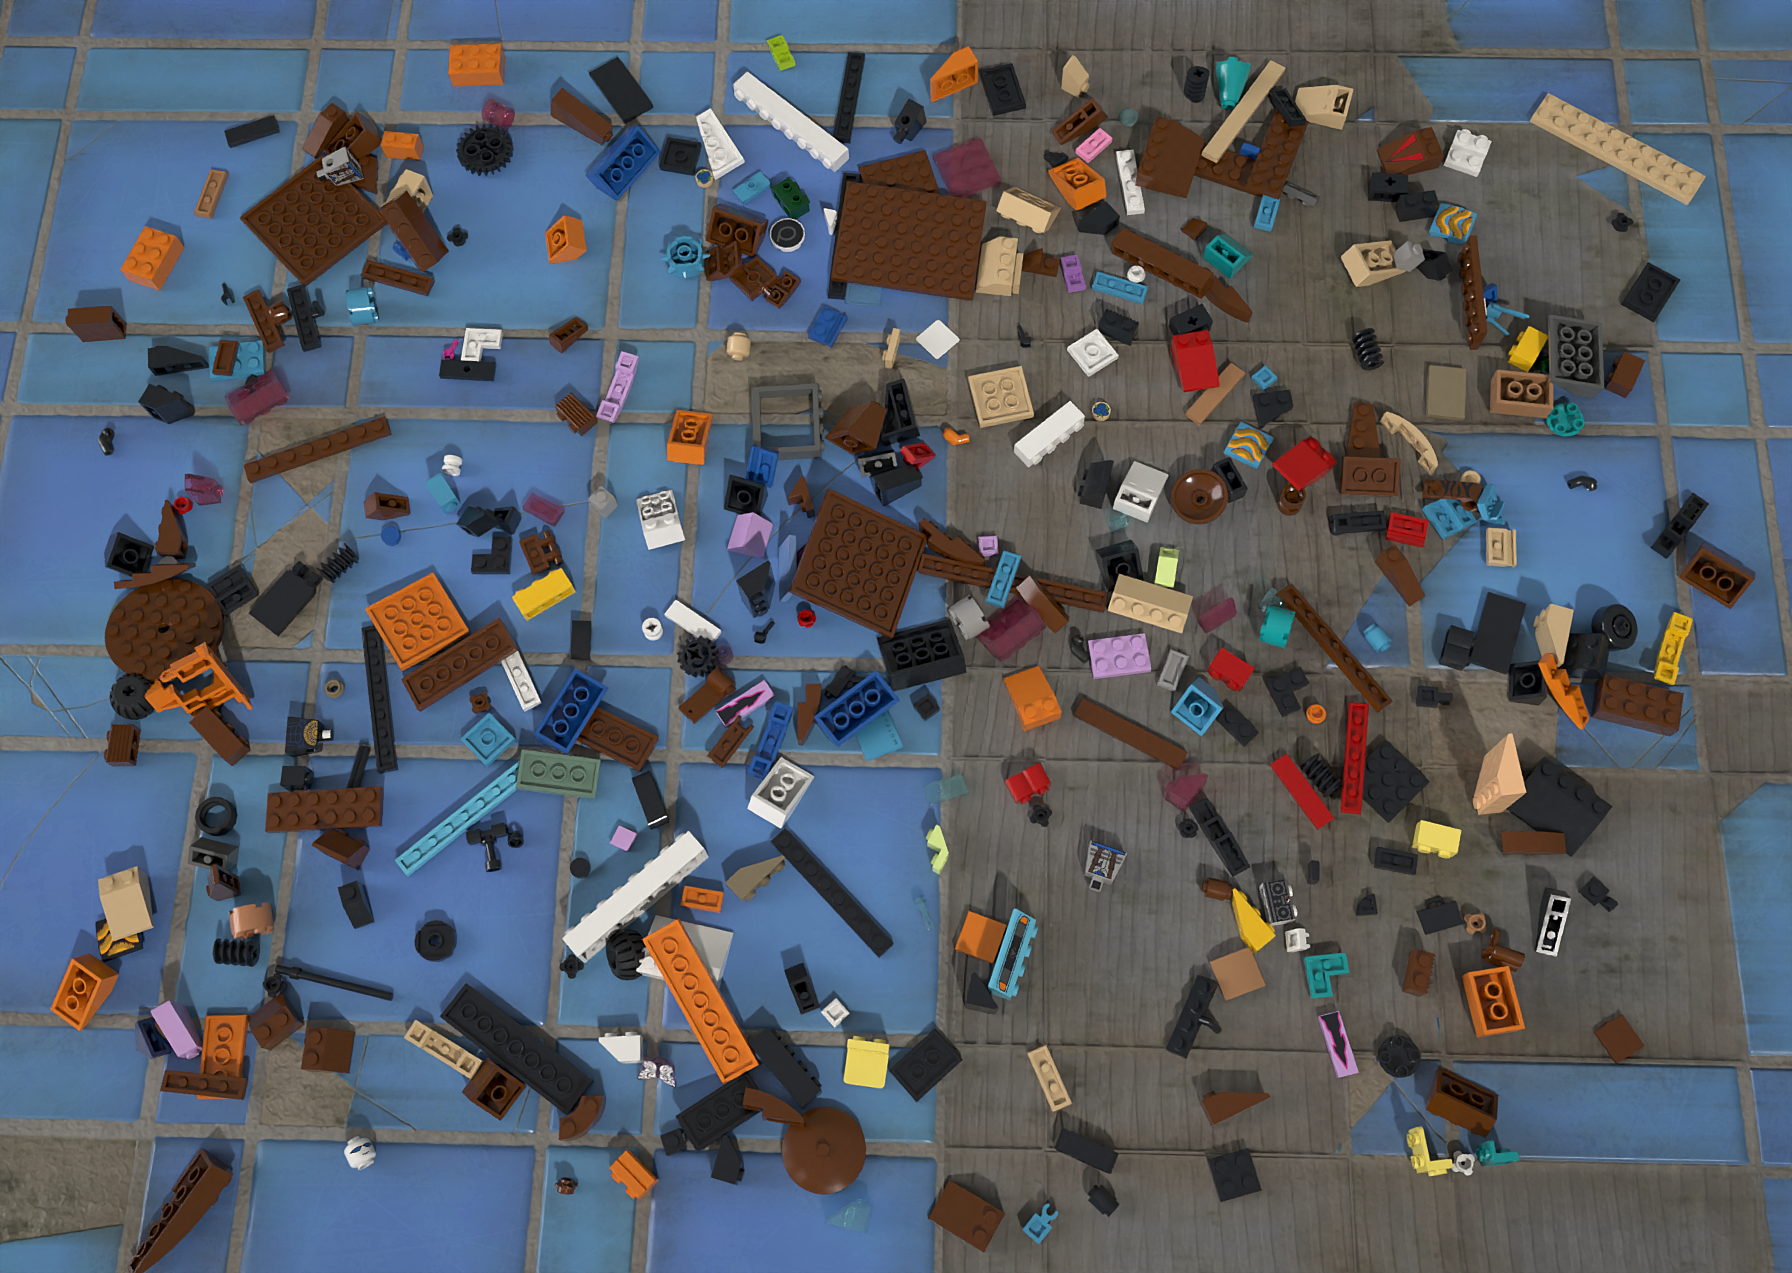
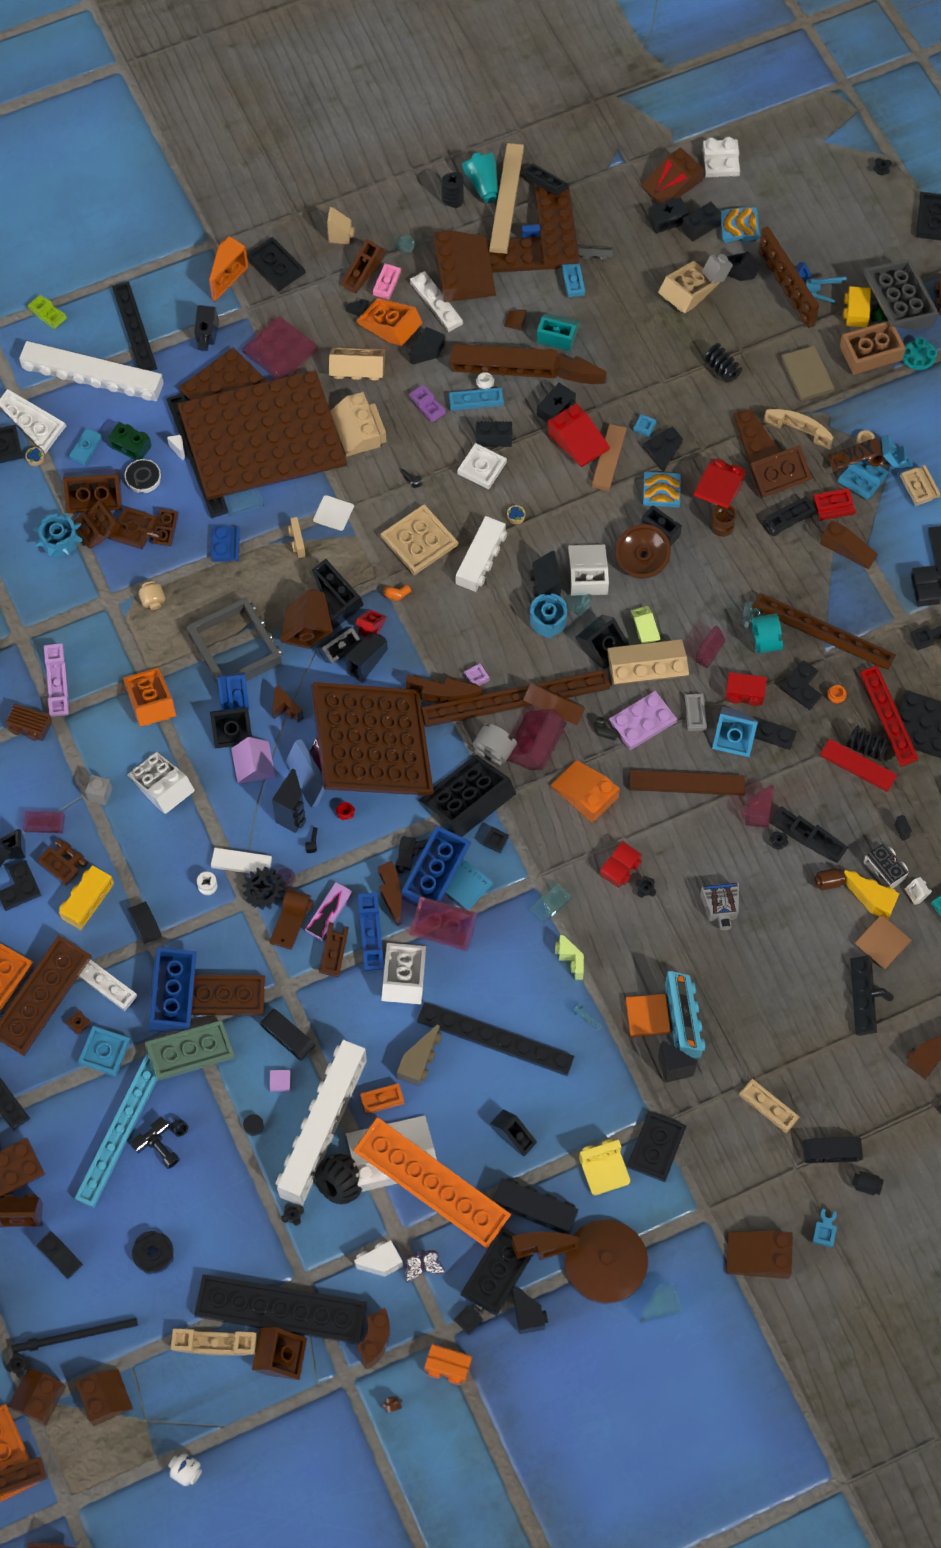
camera: 30 degrees left, 5 degrees down
white tile [821,998,850,1028] -> none
dark azure tile [986,550,1021,609] -> none
reddish brown slope [1022,248,1060,277] -> none
tan slope [1295,85,1354,130] -> none
dark azure brick [1363,624,1392,653] -> none
tan plate [1529,93,1706,205] -> none
none -> clear pink slope [409,896,477,951]
none -> dark azure brick [530,594,568,638]

